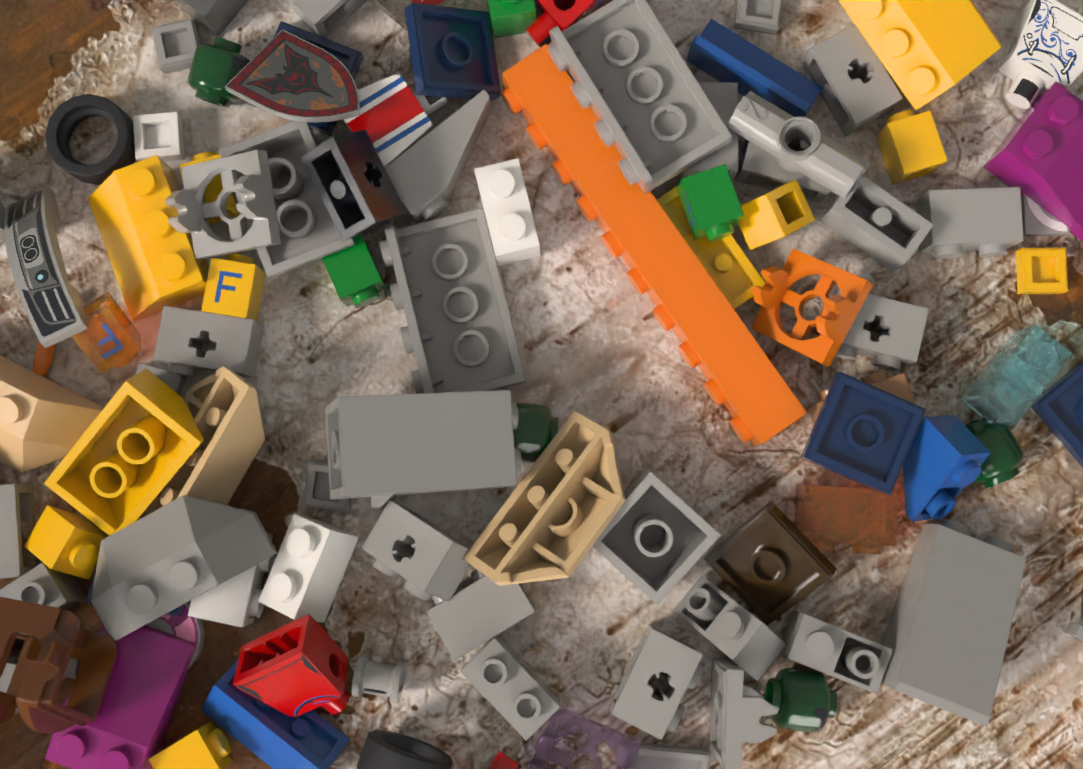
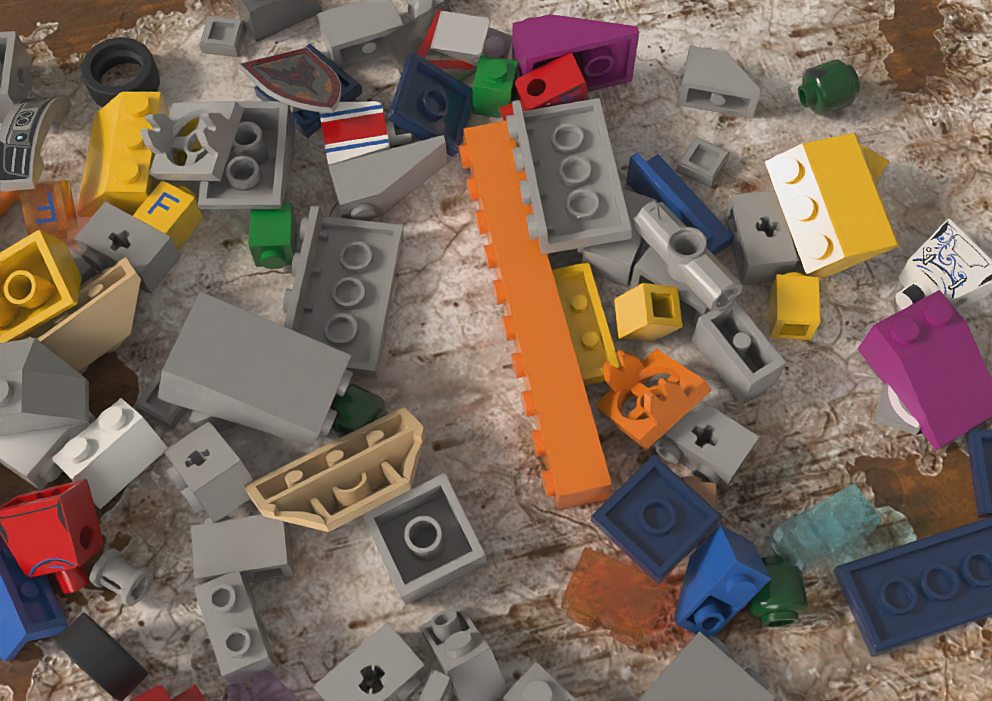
camera: 20 degrees right, 20 degrees down
white plate [133,112,185,161] -> none
dark green head [188,37,250,108] -> none
black brick [301,129,407,242] -> none
white brick [474,158,540,266] -> none
green brick [677,164,744,242] -> none
dark brown tile [704,501,837,626] -> none
light grey brick [916,187,1024,259] -> none
yellow tile [1016,248,1068,294] -> none

